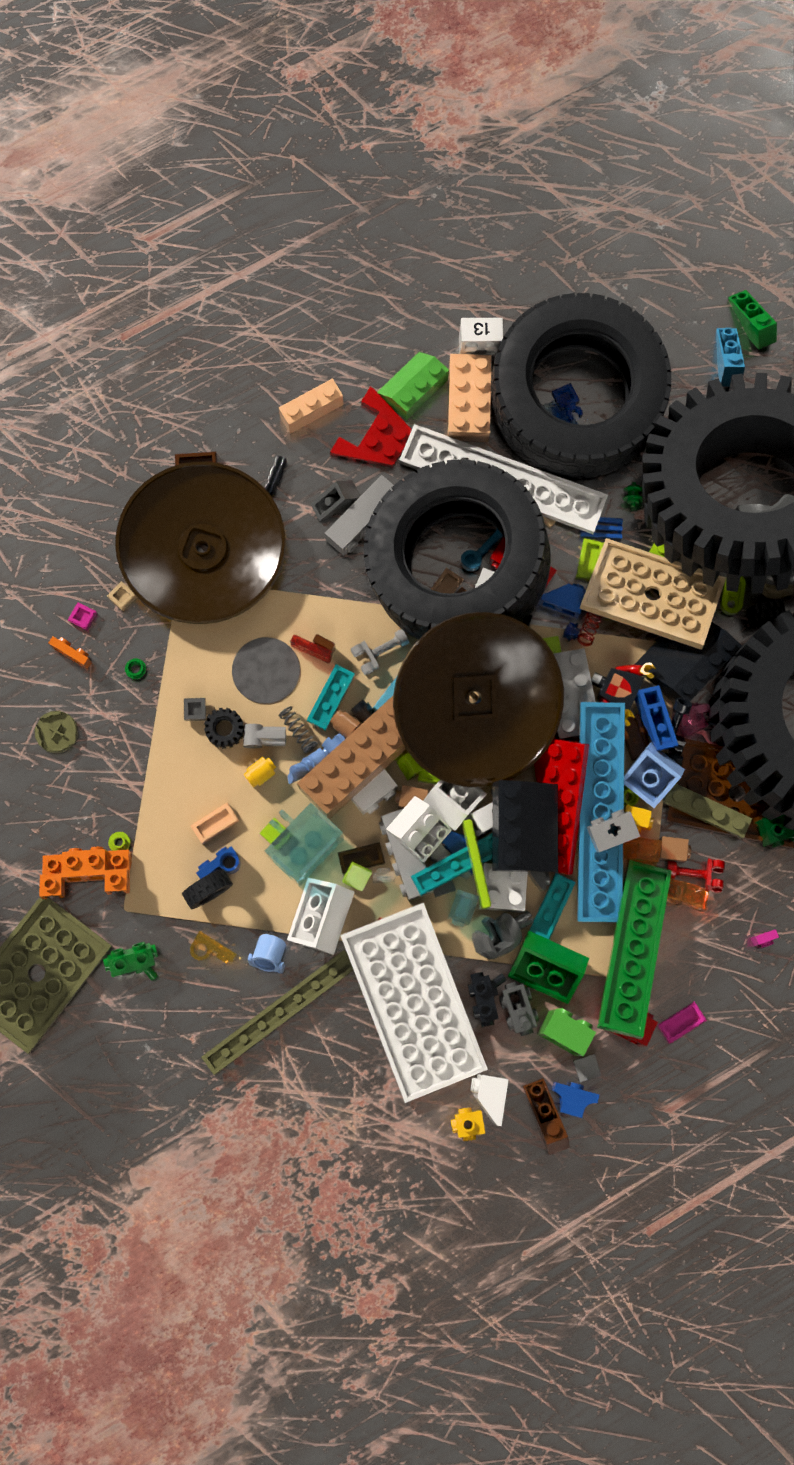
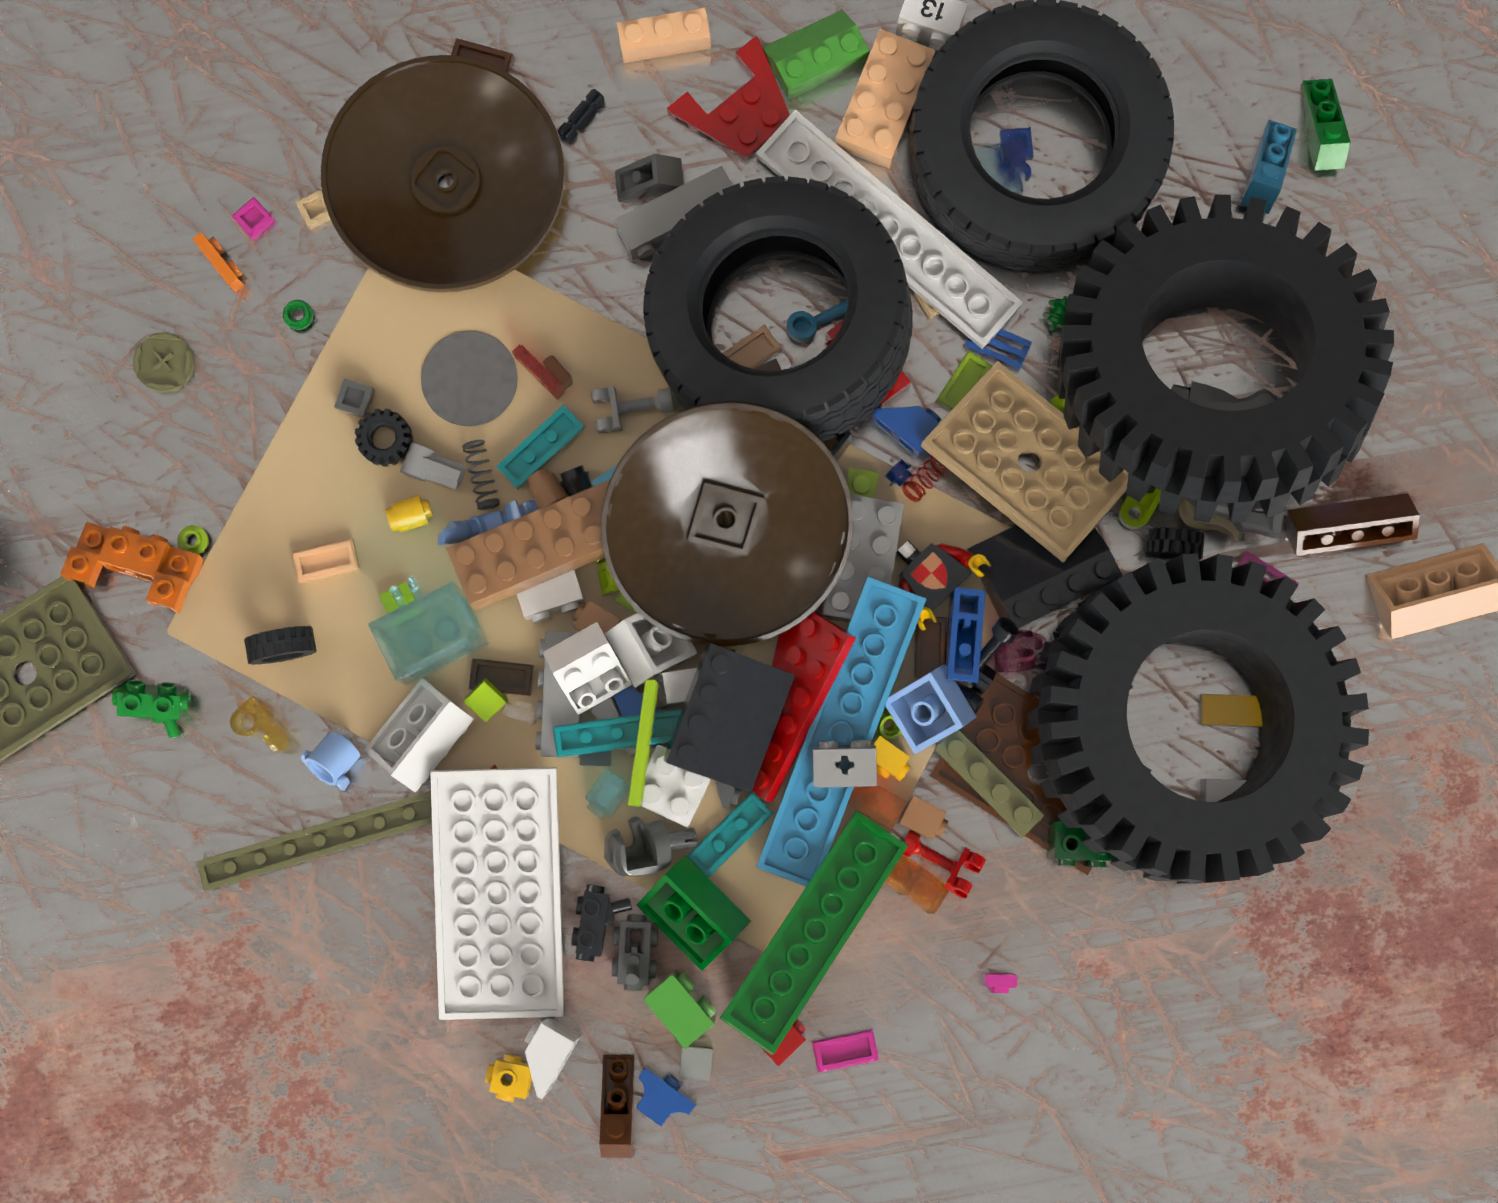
camera: 25 degrees right, 5 degrees up
blue plate [196,846,241,879] -> none

